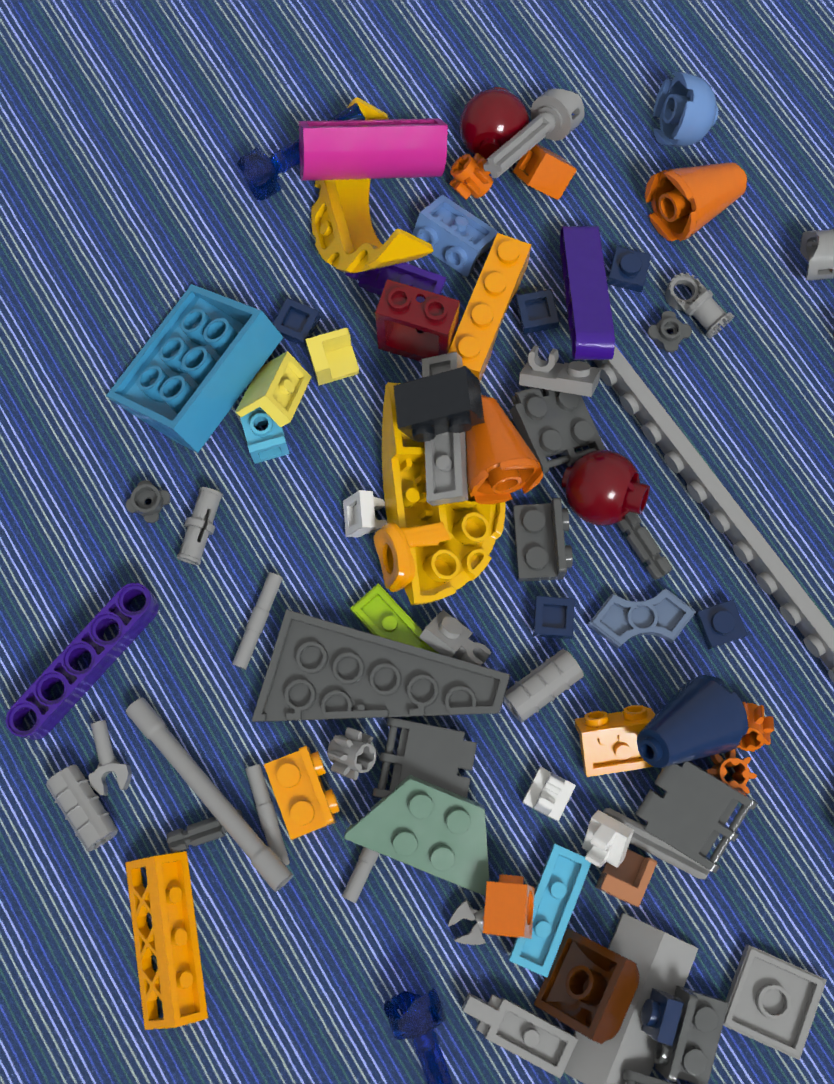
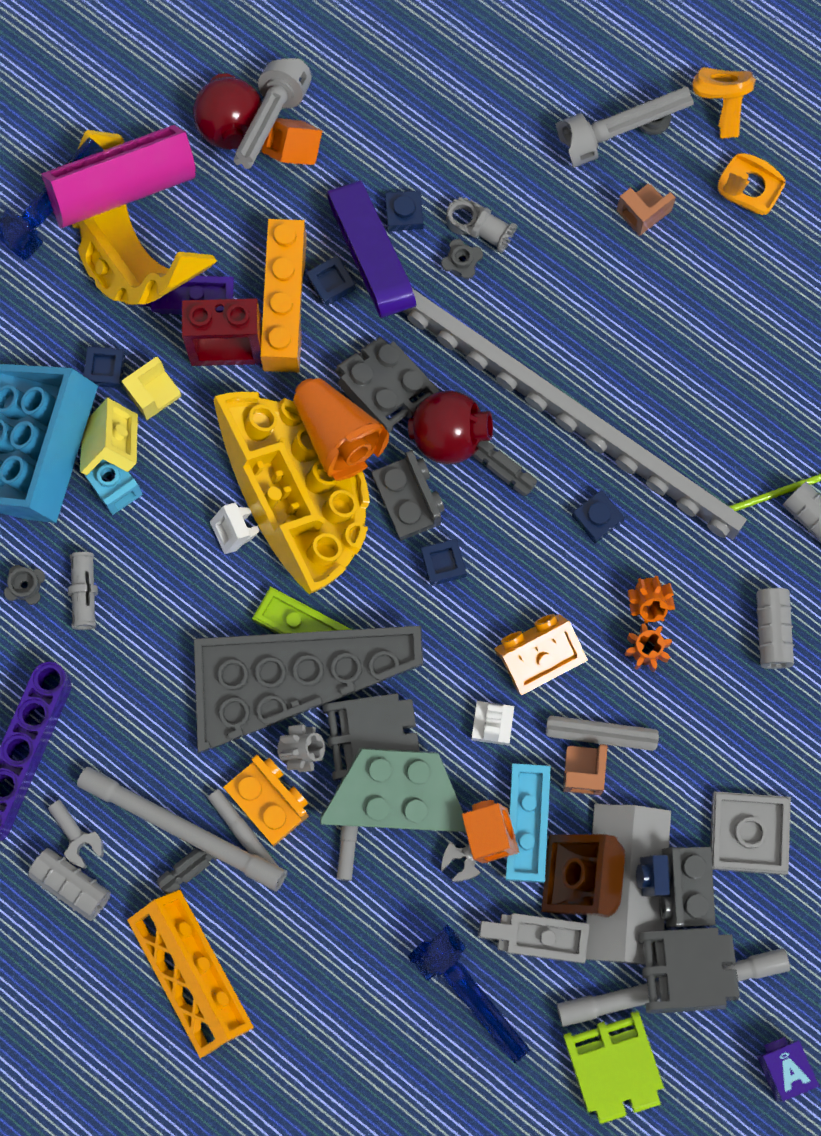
camera: 20 degrees left, 0 degrees up
light grey piece [232,572,283,670] -> none
light orange piece [373,522,450,592] -> none
black brick [394,366,484,442] -> none
medium blue bracket [412,194,500,277] -> none
light grey plate [419,610,492,666] -> none
light grey plate [422,352,468,506] -> none
orange gear [450,153,493,200] -> none
light grey axle [504,649,584,723] -> none
light grey plate [519,345,601,397] -> none
white tile [582,810,634,868] -> none
sand blue tile [588,588,696,649] -> none
dark grey plate [636,761,758,873] -> none
dark blue cone [637,675,748,768] -> none
orange cone [645,162,747,242] -> none
medium blue cylinder [653,72,718,147] -> none

